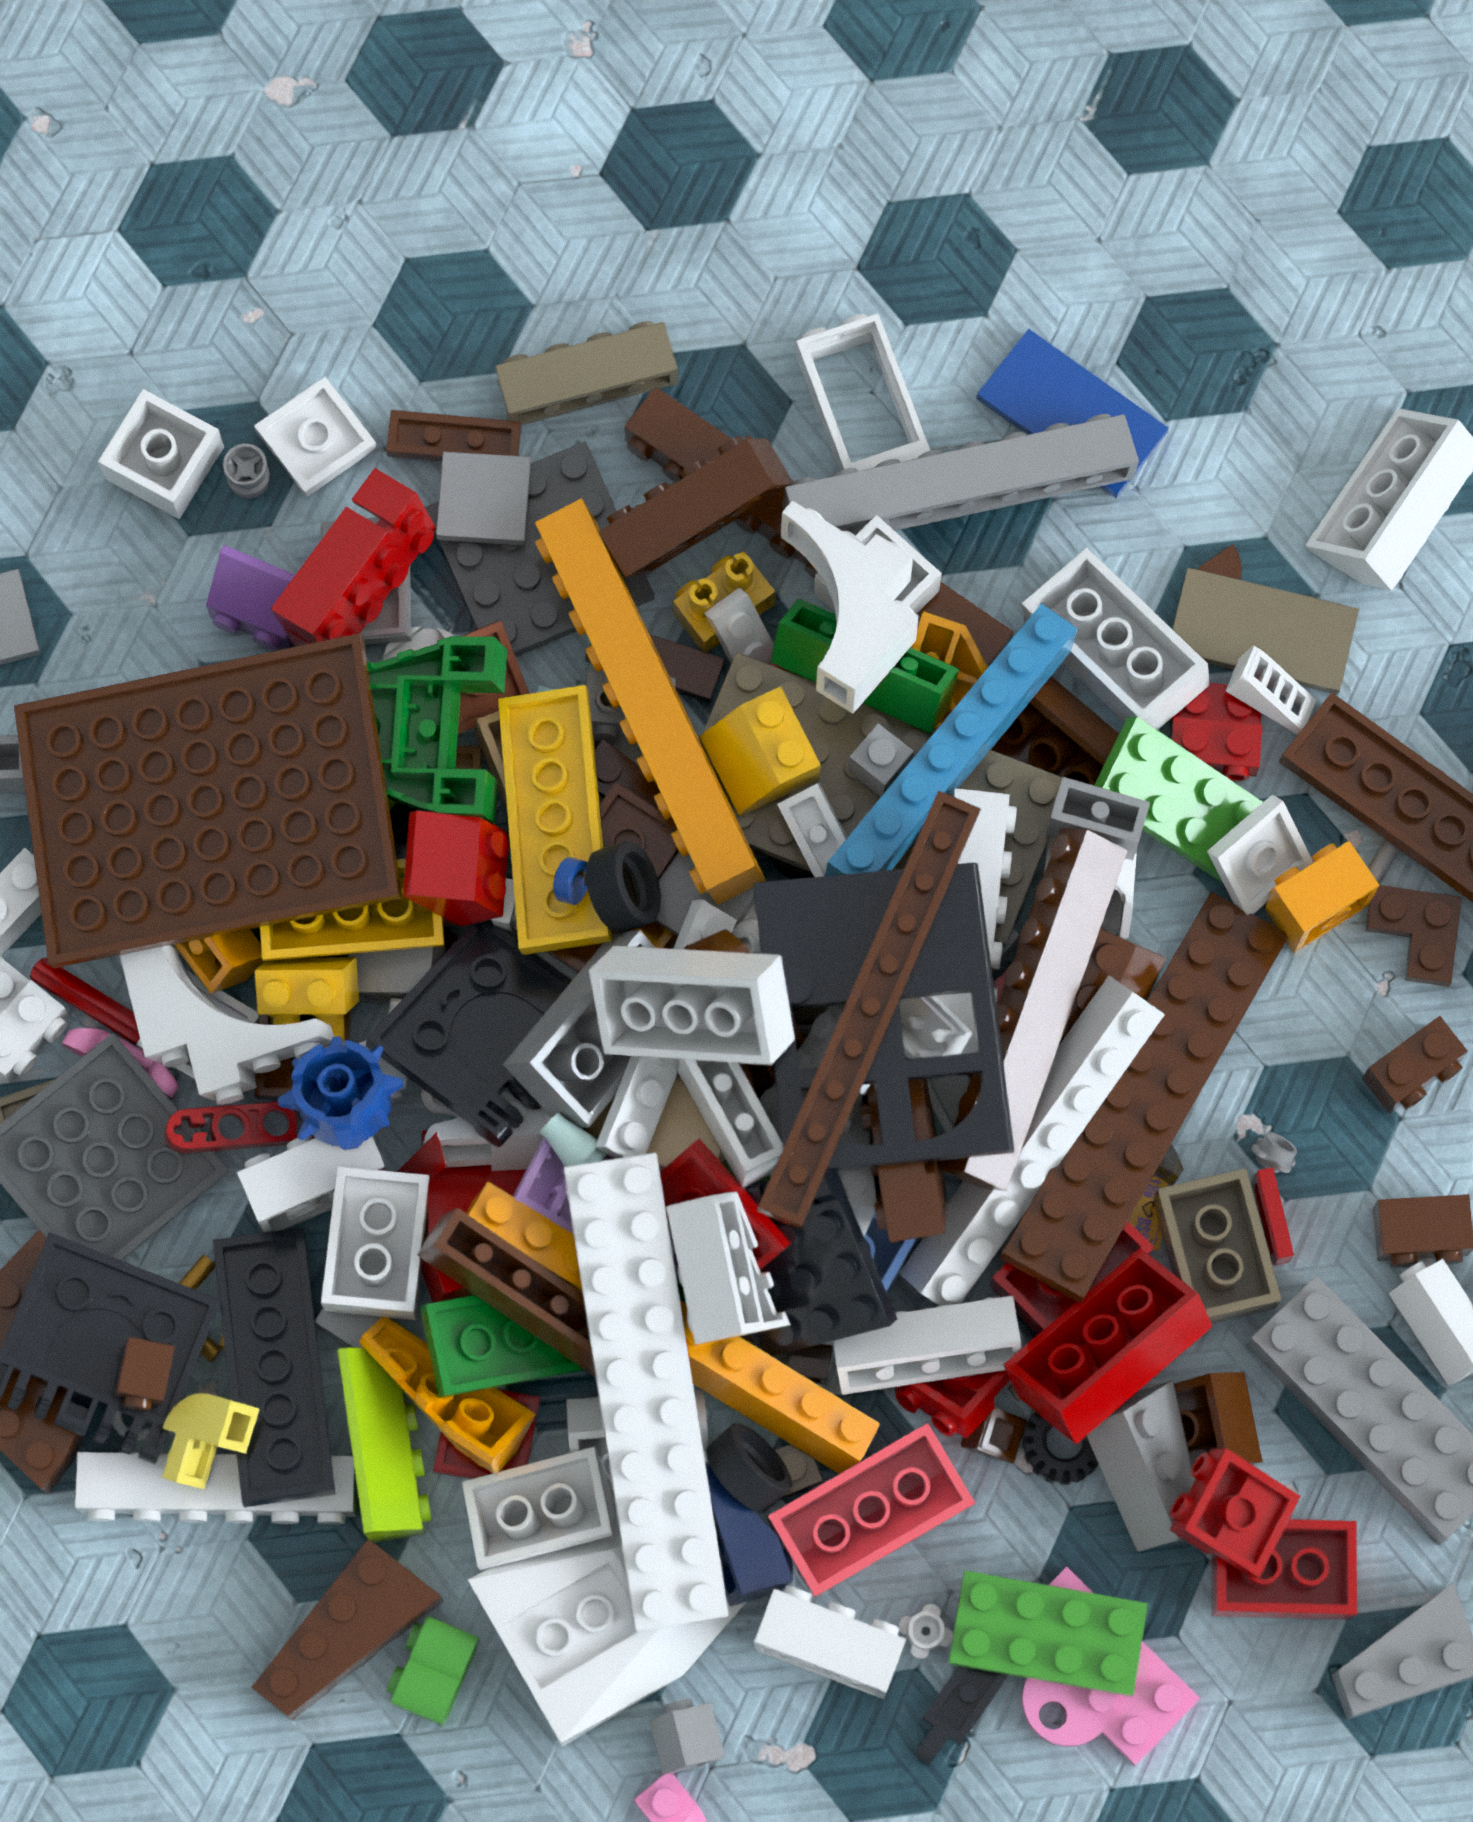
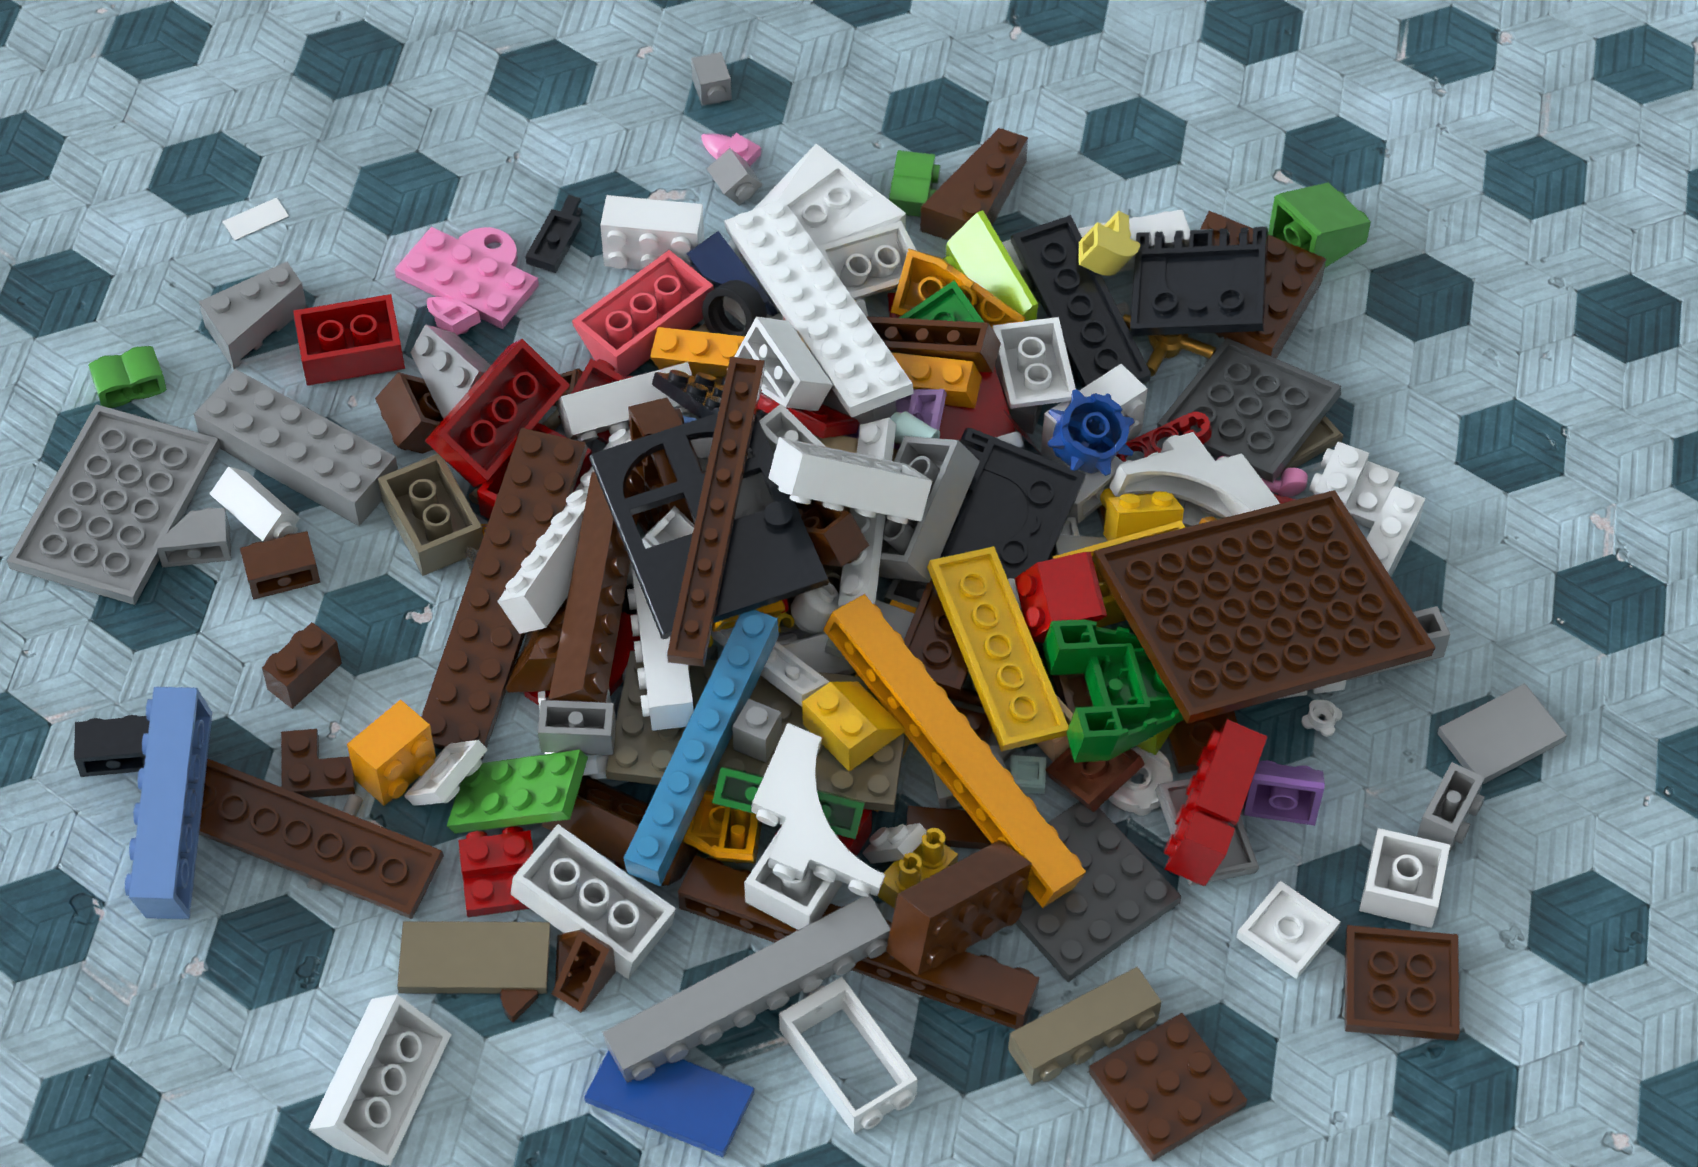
camera: 165 degrees right, 20 degrees down
reddish brown brick [114,1337,175,1411] -> none
light grey wheel [223,443,271,499] -> none
reddish brown plate [386,410,522,462] -> none
light grey tile [436,452,531,545] -> none
blue tile [553,857,587,905] -> none
black tyre [586,841,661,933] -> none
white plate [899,1604,953,1659] -> none
bright green plate [948,1570,1148,1697] -> none
red plate [1169,1448,1301,1578] -> none
white slope [1226,645,1316,735] -> none
light grey plate [1251,1132,1297,1173] -> none
red tile [1252,1167,1294,1266] -> none
none -> bright pink plate [427,297,481,335]
none -> reddish brown slope [551,929,616,1012]
none -> reddish brown plate [1088,1013,1247,1162]
none -> reddish brown plate [1345,925,1460,1041]
none -> light grey brick [1417,762,1485,853]

